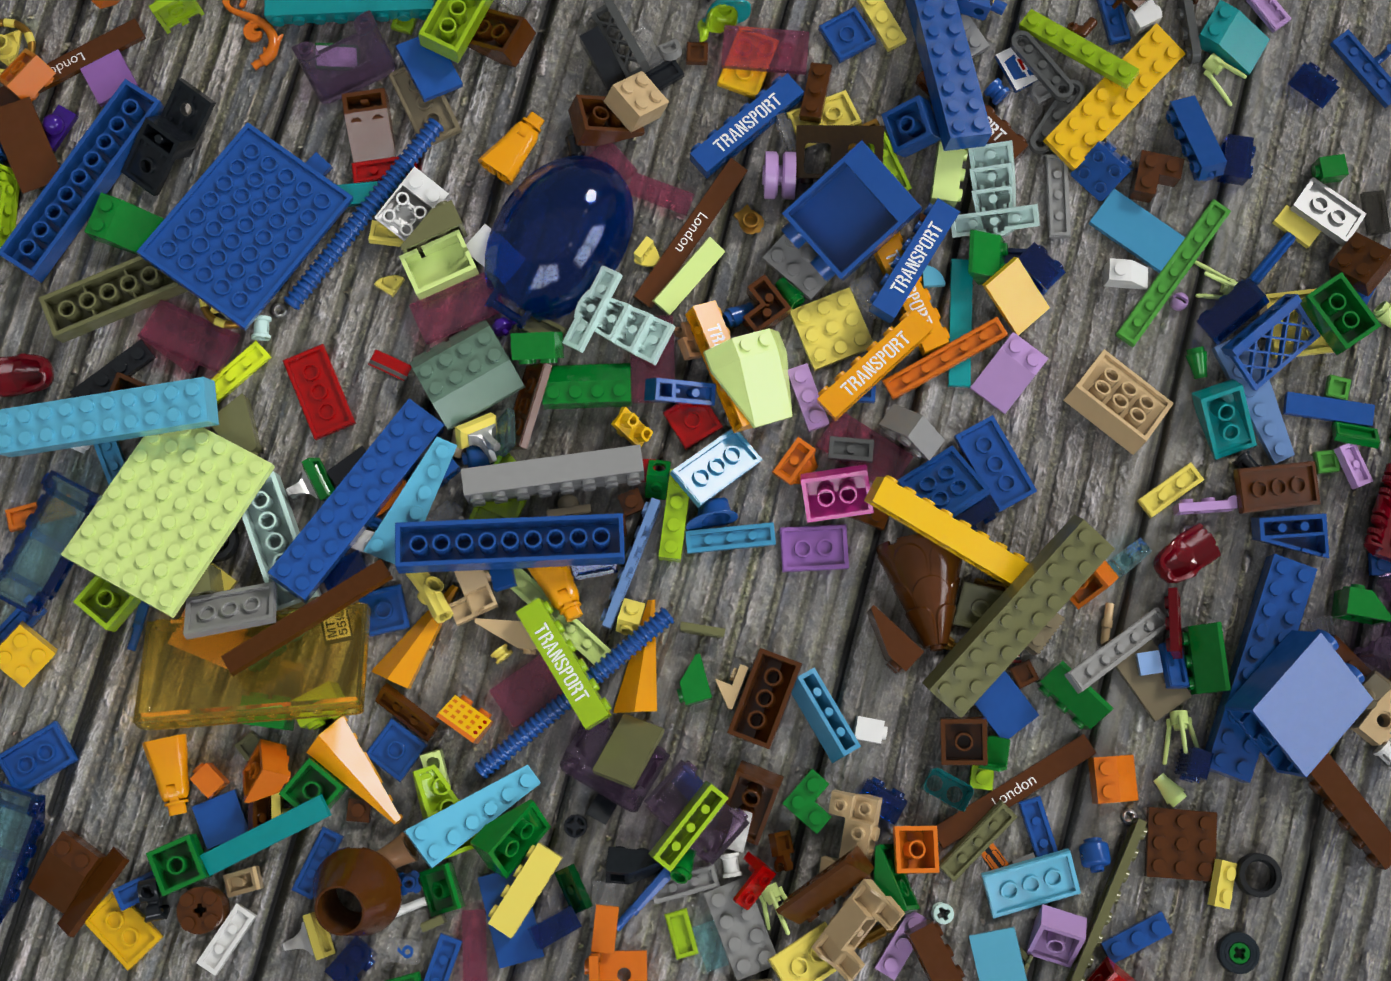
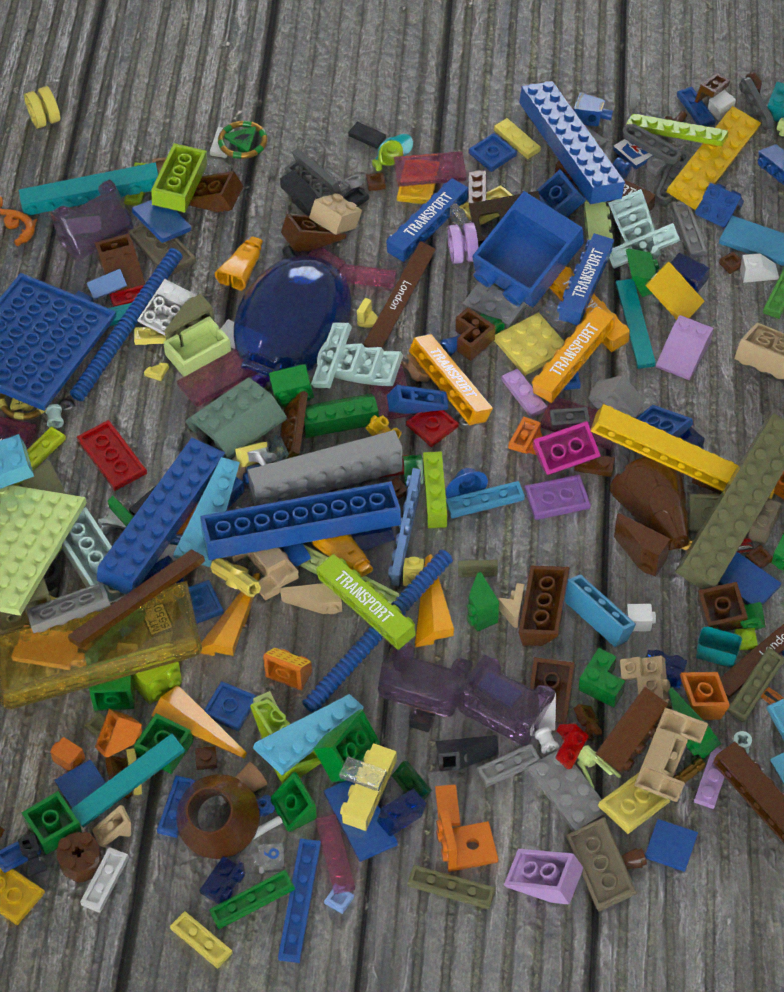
camera: 10 degrees left, 25 degrees down
light orange piece [142,734,190,816] -> none
light yellow piece [282,912,336,961] -> none
red sticker [368,350,412,381] -> none
reddish brown plate [375,683,440,742] -> none
olive tile [420,914,447,932] -> none
clear pink tile [489,654,563,728] -> none
light yellow bush [490,644,513,665] -> none
black wheel [564,814,587,838] -> none
olive tile [592,713,665,789] -> none
blue piece [617,867,671,931] -> none
lime brick [648,781,728,872] -> none
yellowish green tile [652,237,725,315] -> none
lime tile [664,908,699,960] -> none
tile [670,429,763,508] -> none
green cone [670,849,696,884] -> none
clear light blue tile [692,919,729,972] -> none
yellowish green wedge [703,328,792,428] -> none
pearl gold animal [733,204,764,235] -> none
orange tile [882,317,1008,401] -> none
medium azure tile [922,265,946,288] -> none
blue plate [954,415,1037,513] -> none
reddish brown brick [1128,150,1185,203] -> none
none -> medium blue tile [87,269,127,300]
none -> clear plate [339,757,387,792]
none -> reddish brown tile [719,251,741,274]

